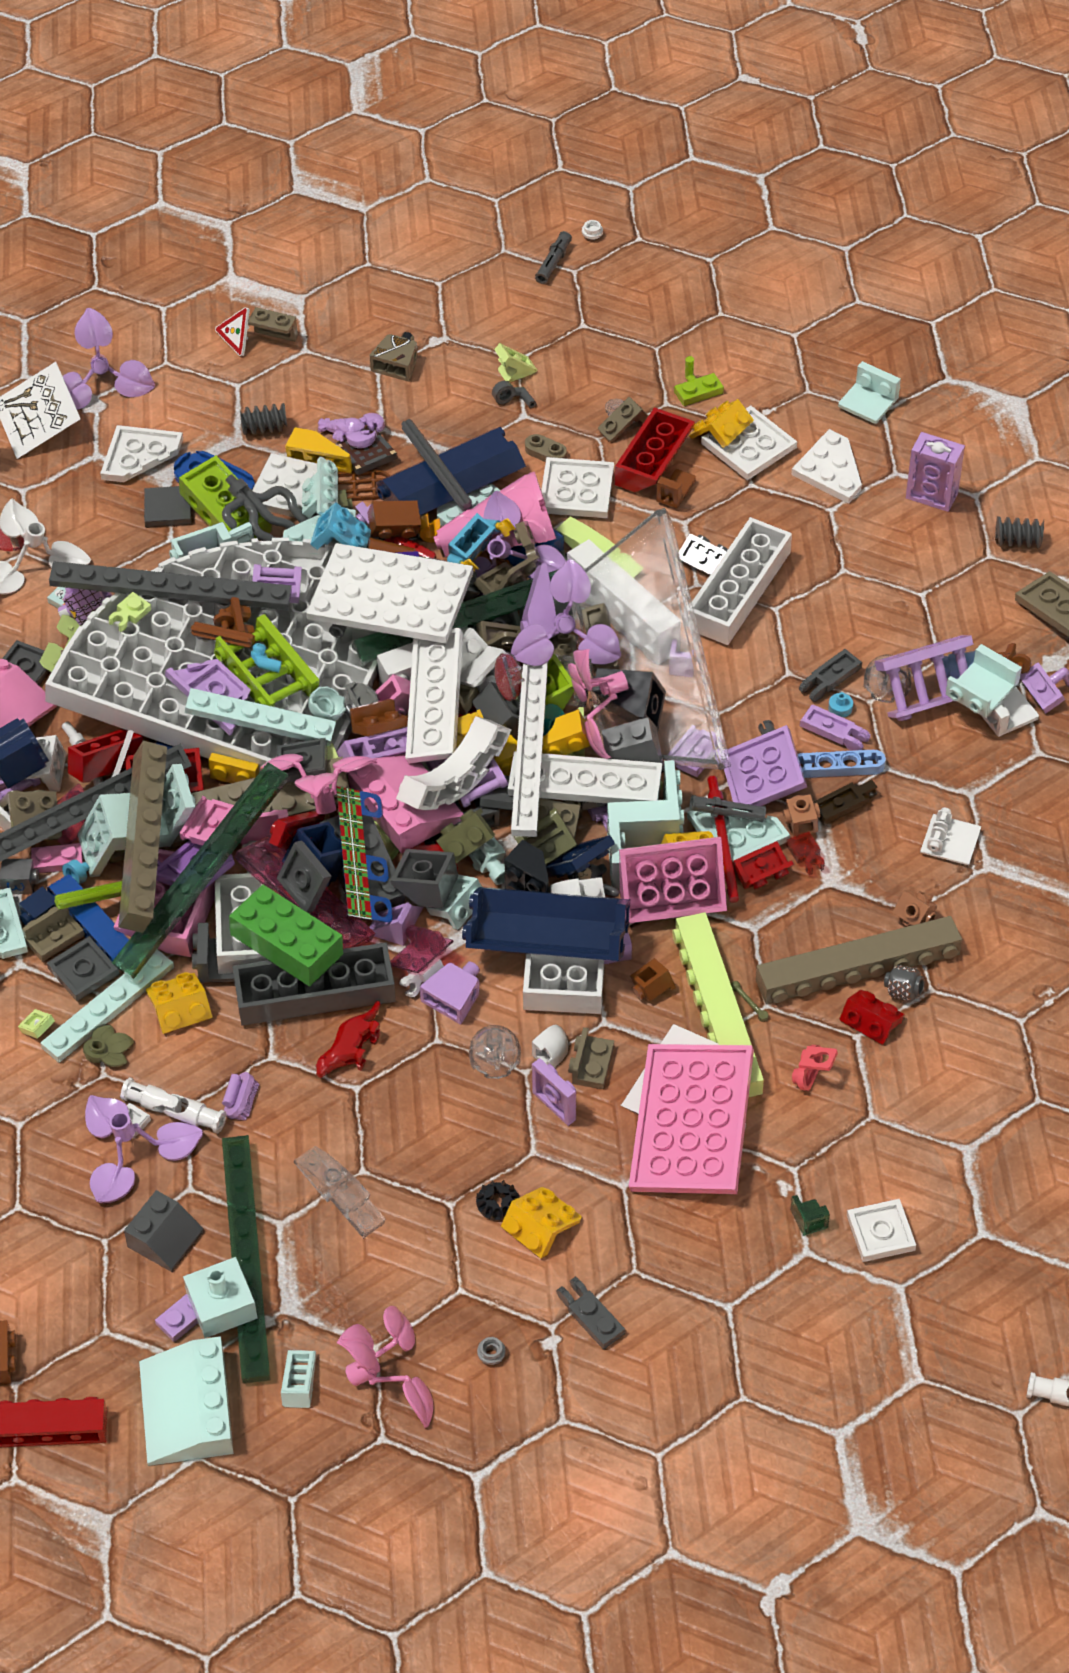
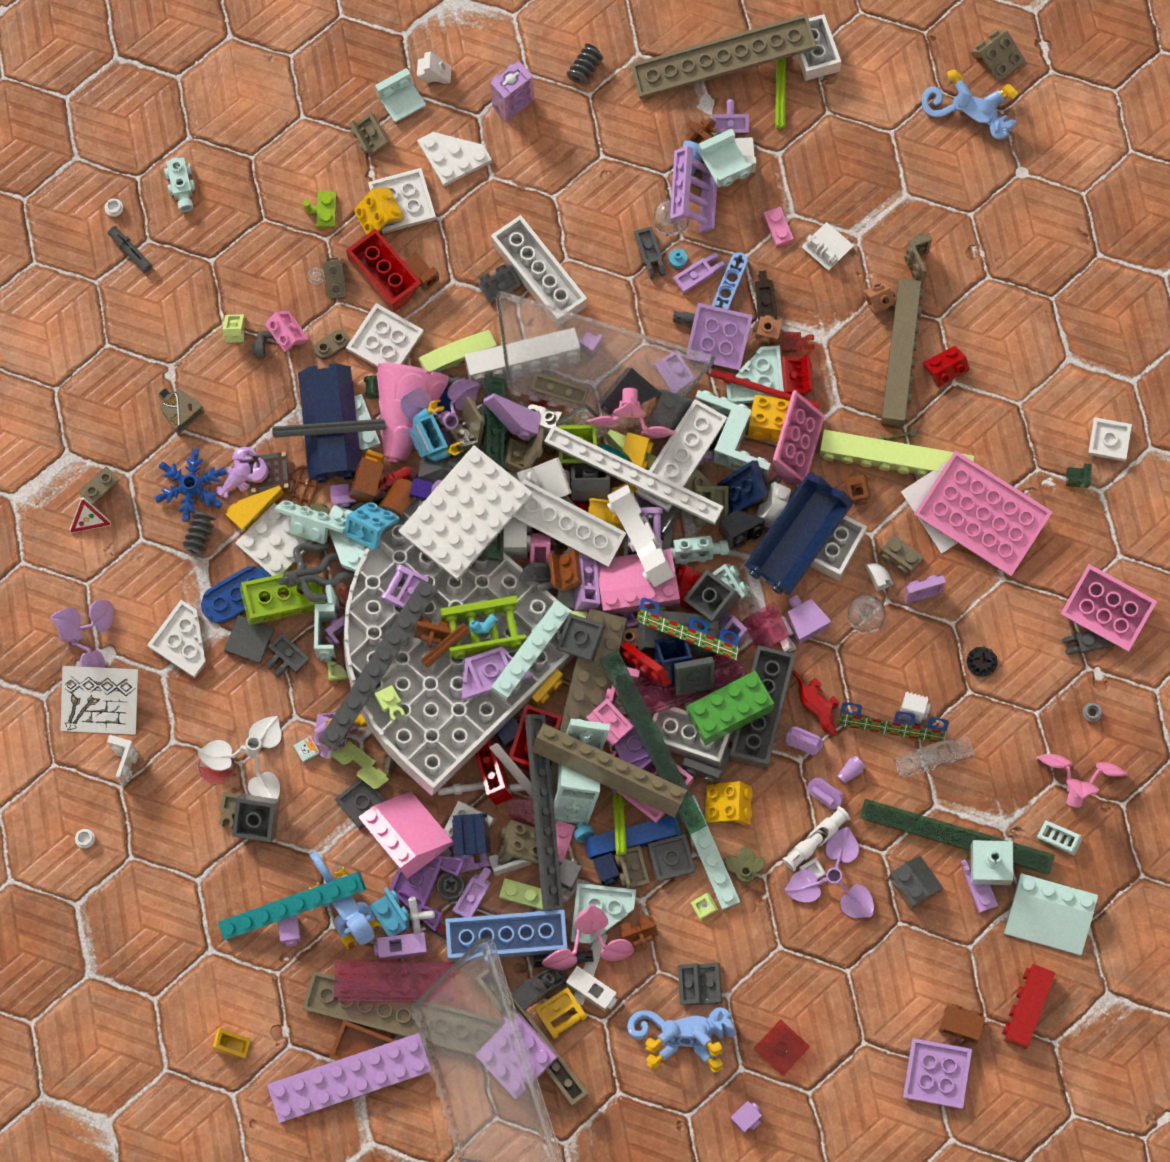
camera: 65 degrees left, 20 degrees up
bright pink plant [260,754,377,814] -> none
light aqua hair [308,686,347,721] -> none
olive bracket [436,808,495,863] -> none
clear piece [494,653,525,701] -> none
yellow bracket [501,1187,582,1258] -> none
lavender plant [511,559,621,666] -> none
dark tan plate [514,521,540,559] -> none
dark grey pin [689,795,766,822] -> none
coral bracket [792,1045,838,1091] -> none
dark grey head [884,965,925,1001] -> none
none -> blue piece [154,449,227,522]
none -> light aqua brick [164,157,195,212]
none -> bright pink bracket [265,311,309,352]
none -> dark grey hinge [266,633,310,677]
none -> dark tan bracket [349,112,390,156]
none -> white brick [417,51,452,84]
none -> bright pink plate [763,207,794,247]
none -> lavender piece [785,726,823,756]
none -> lavender cone [837,755,866,784]
none -> piece [838,702,949,744]
none -> white brick [898,692,931,725]
none -> dark tan bracket [904,233,932,285]
none -> bright pink slope [1061,564,1157,652]

